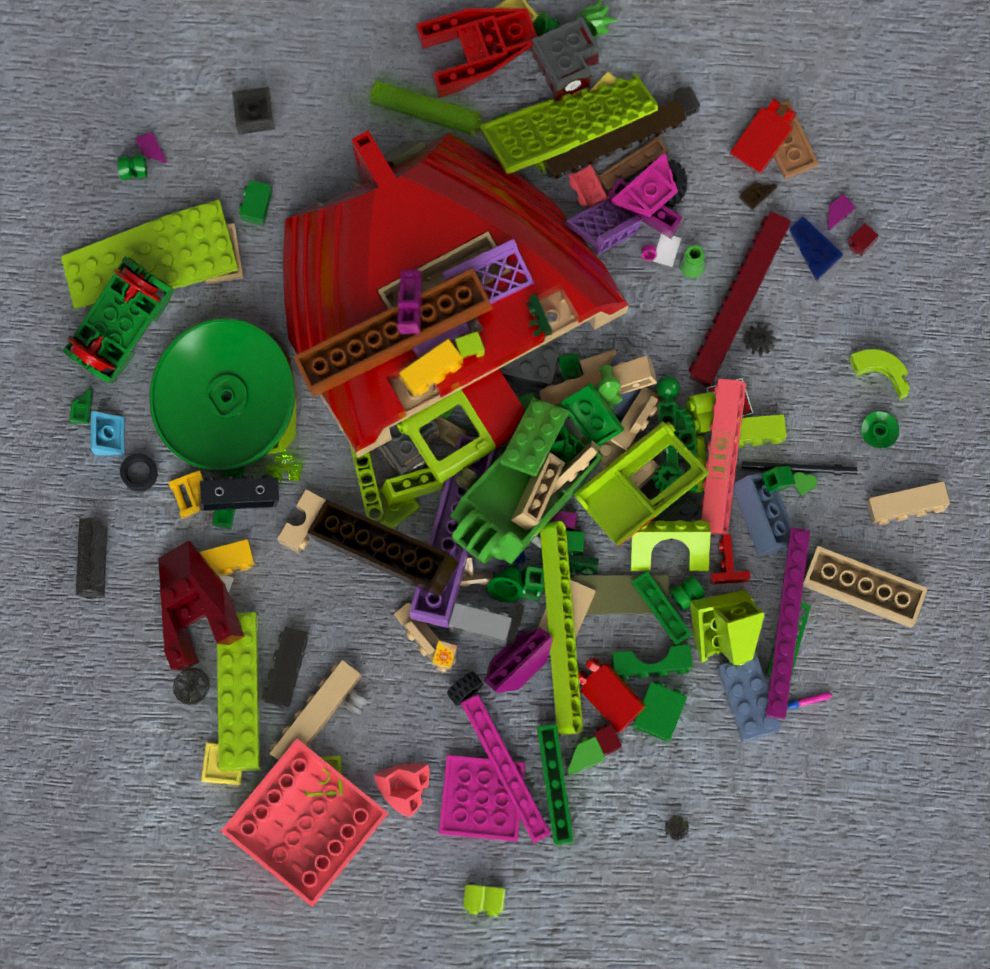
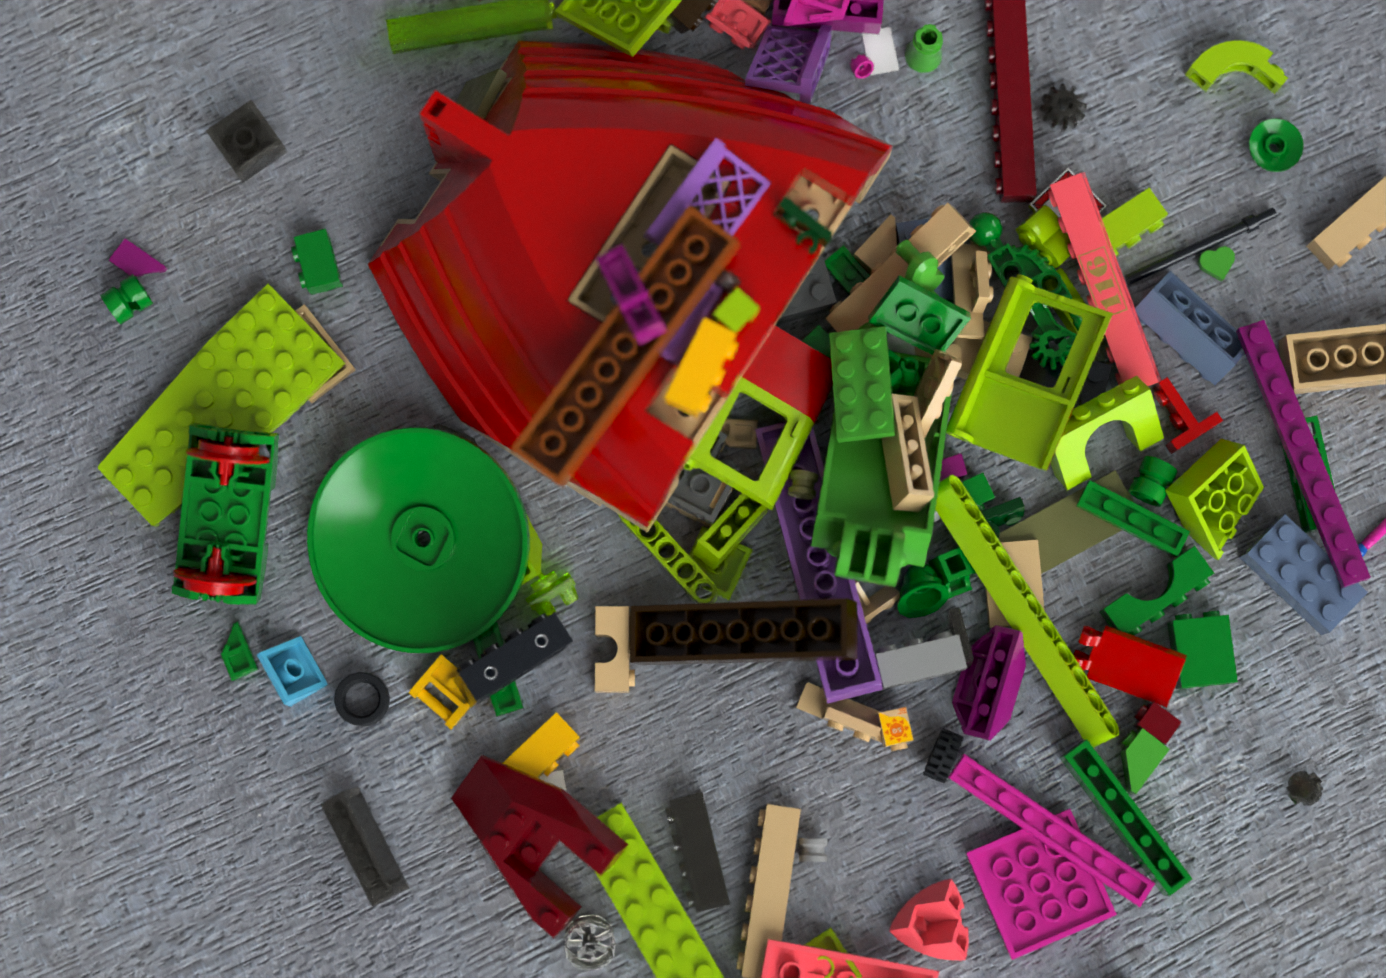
camera: 35 degrees left, 5 degrees up
lime slope [713,598,764,665] -> none
green brick [761,466,796,492] -> none

